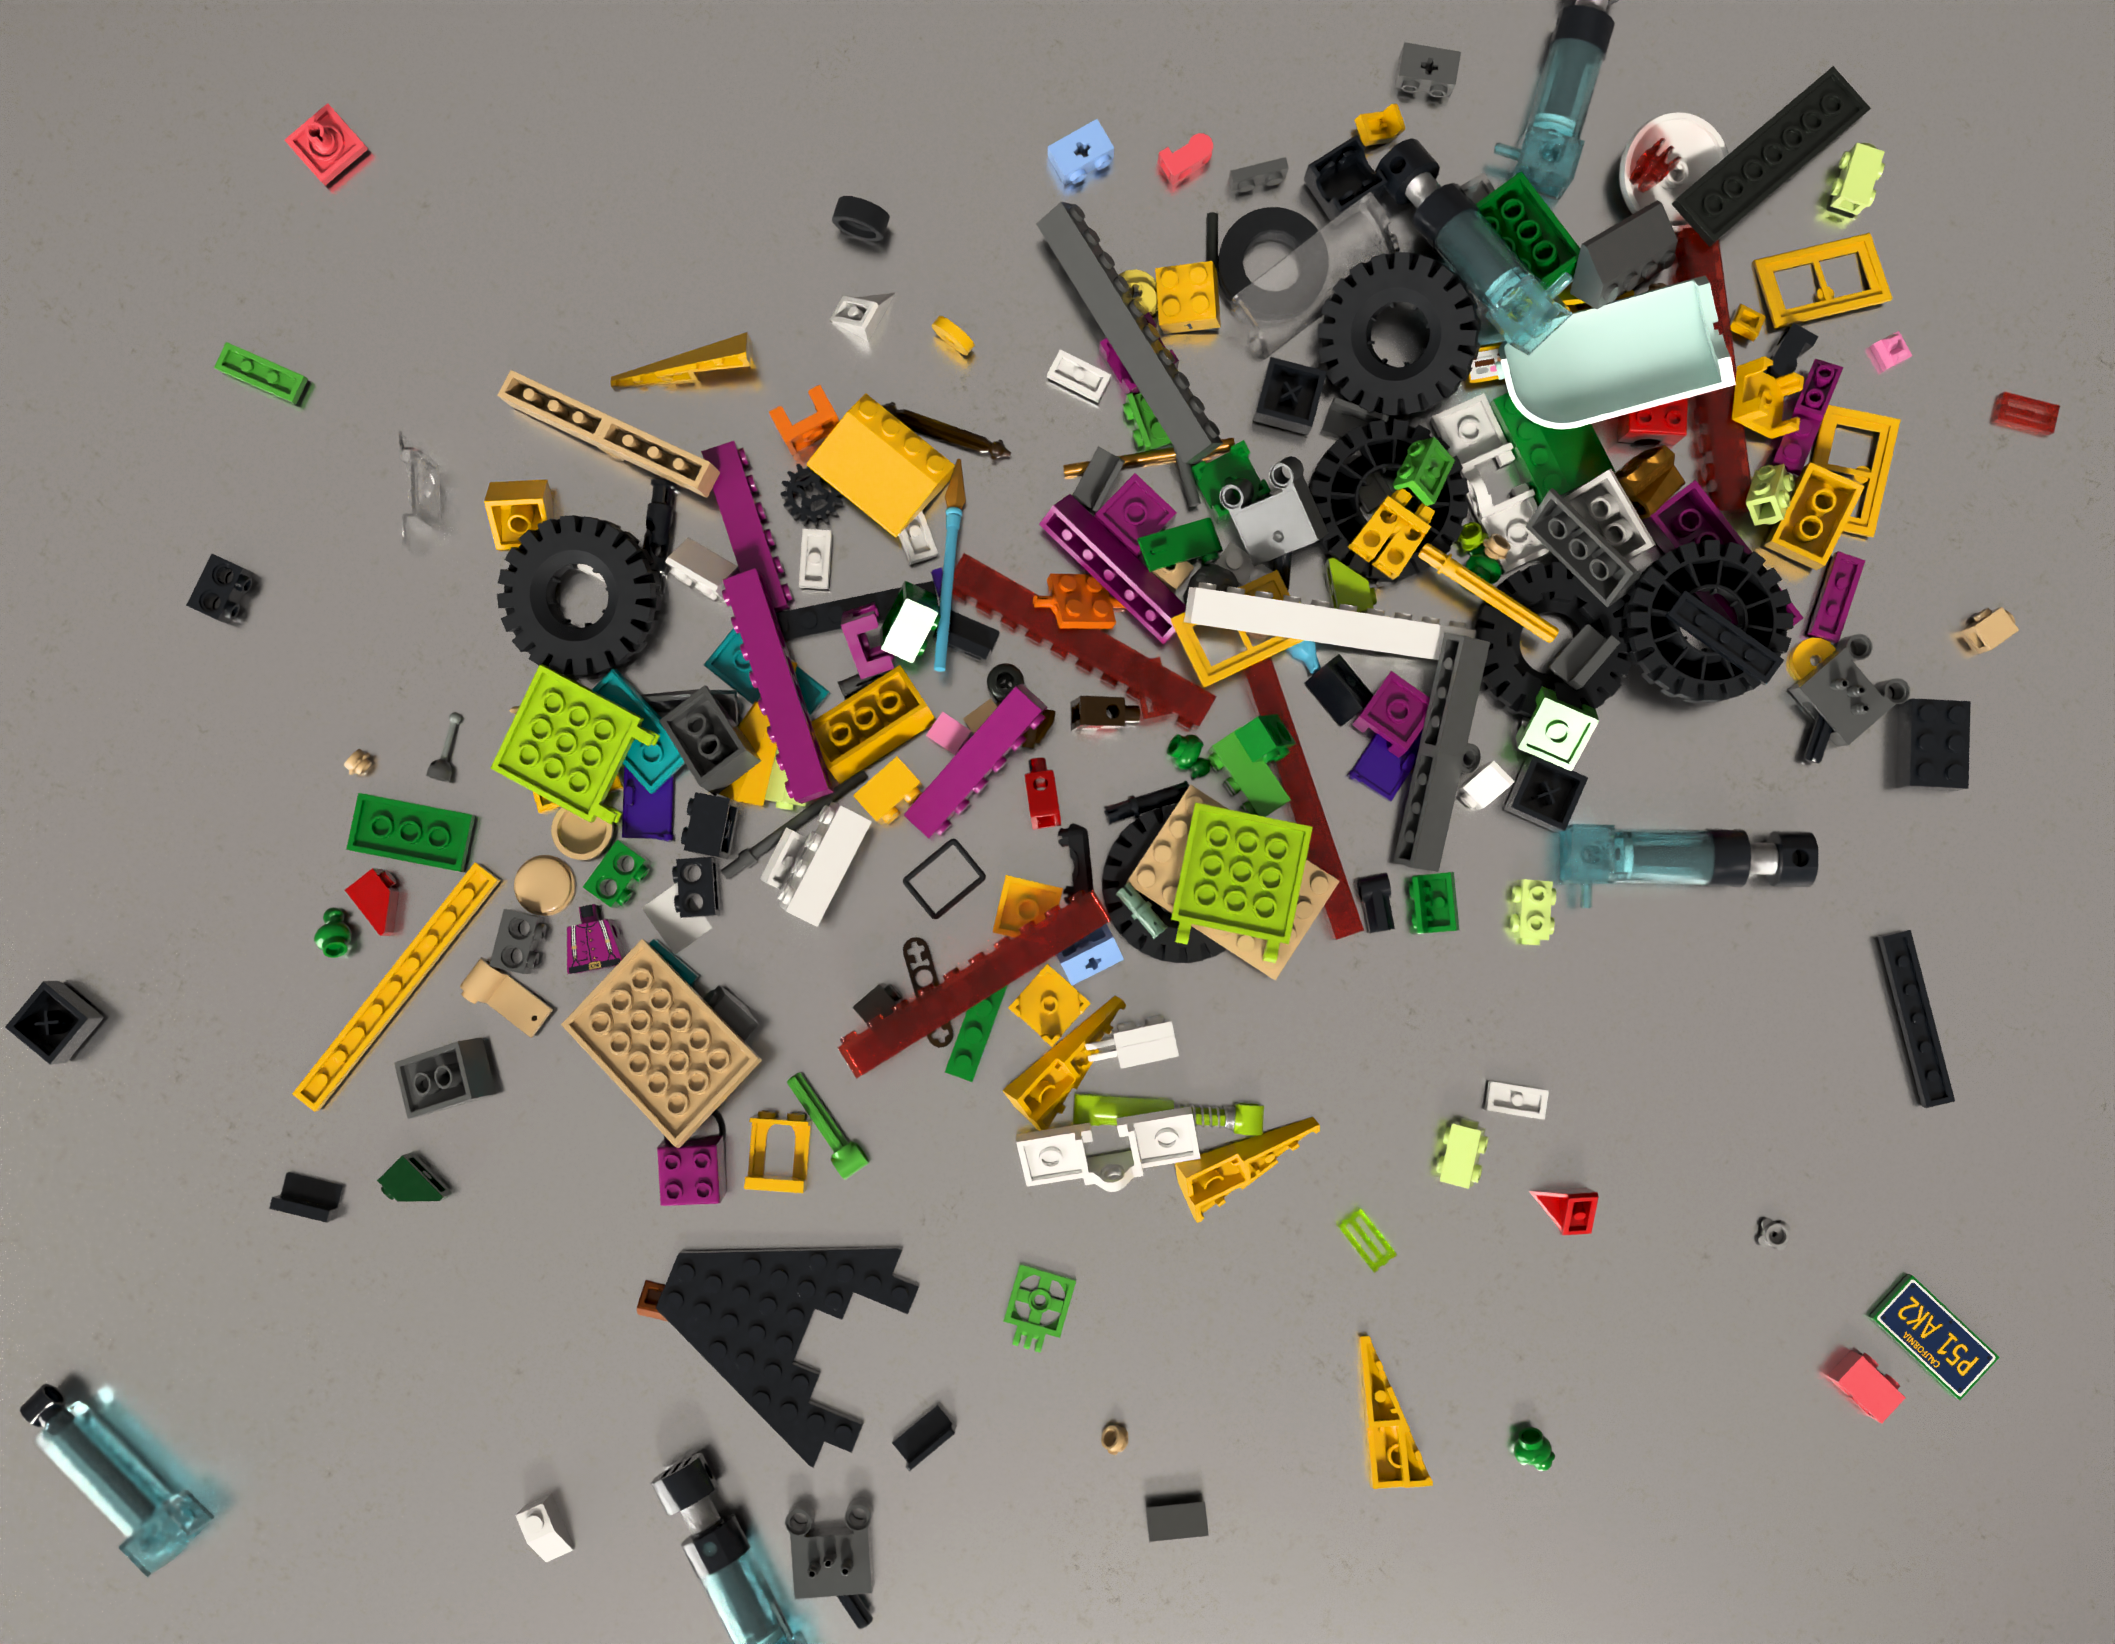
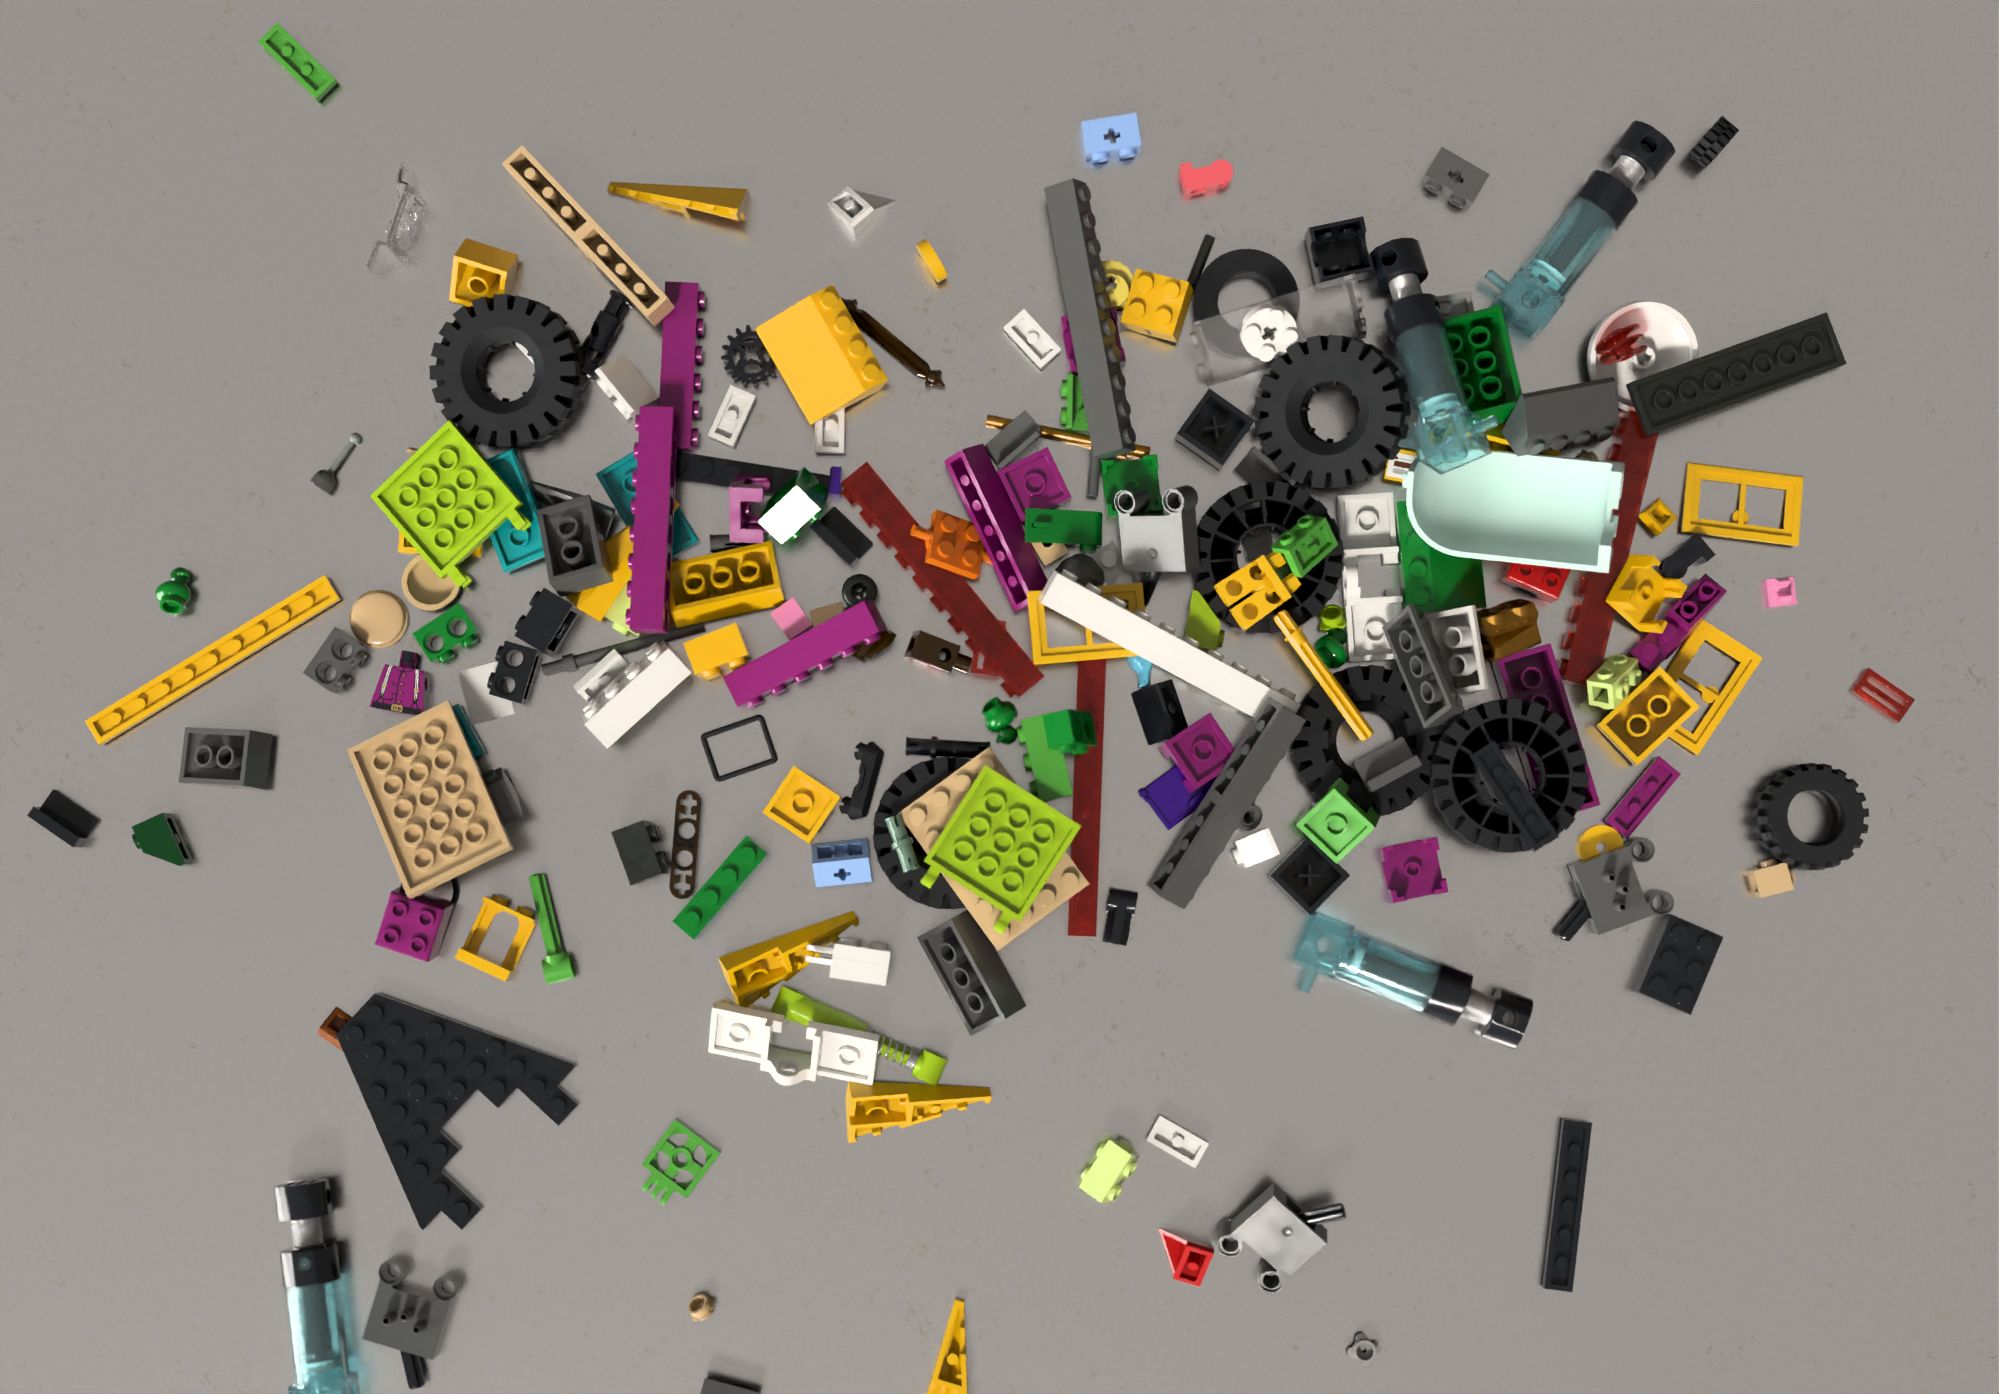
camera: 20 degrees right, 0 degrees up
black brick [186,554,254,624] -> none
tan plate [344,749,372,775] -> none
red slope [345,868,399,936] -> none
green plate [346,793,475,872] -> none
tan door [460,957,553,1038] -> none
white slope [515,1494,575,1562] -> none
dark purple door [622,765,674,842] -> none
orange panel [769,385,839,456] -> none
black tyre [832,196,890,241] -> none
clear red brick [837,889,1112,1079] -> none
black panel [892,1403,957,1471] -> none
medium azure piece [934,459,966,672] -> none
yellow panel [1008,964,1091,1047] -> none
red torso [1025,757,1061,830] -> none
dark grey plate [1228,157,1289,192] -> none
clear neon green tile [1337,1207,1397,1273] -> none
yellow bracket [1354,104,1405,146] -> none
green bracket [1409,872,1459,934] -> none
tan plate [1483,533,1511,560] -> none
yellowish green brick [1510,879,1556,945] -> none
yellowish green brick [1830,143,1885,215] -> none
none -> dark grey slope [917,910,1026,1036]
none -> piece [1217,1183,1346,1294]
none -> white plate [1240,304,1298,362]
none -> magenta panel [1378,837,1449,903]
none -> black tyre [1753,763,1869,870]

